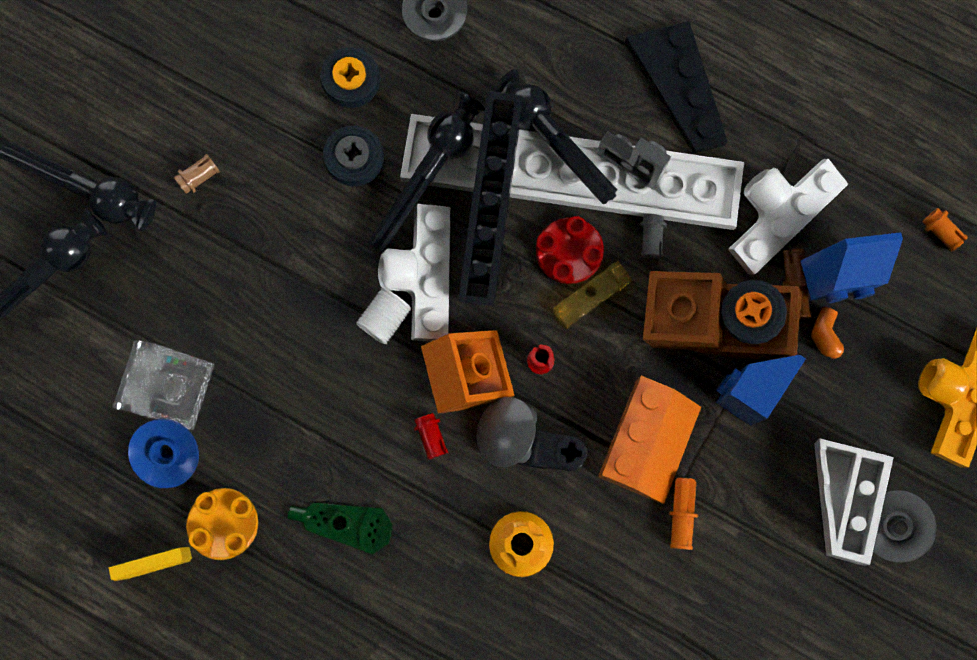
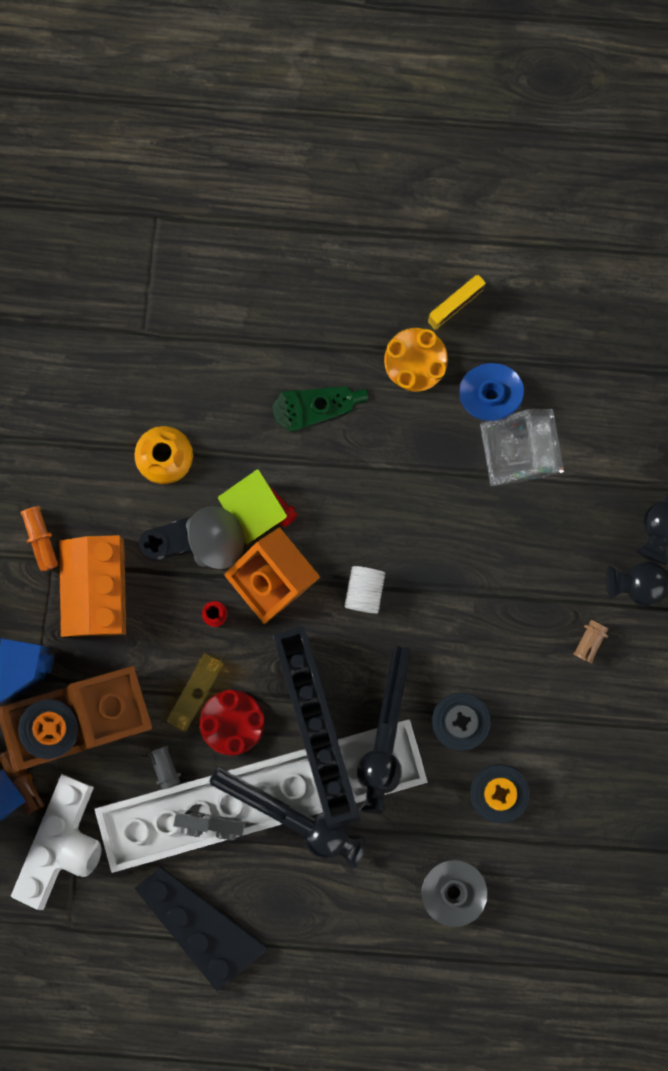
camera: 155 degrees right, 5 degrees up
white plate [378,204,450,341] -> none
none -> lime sticker [218,469,287,544]

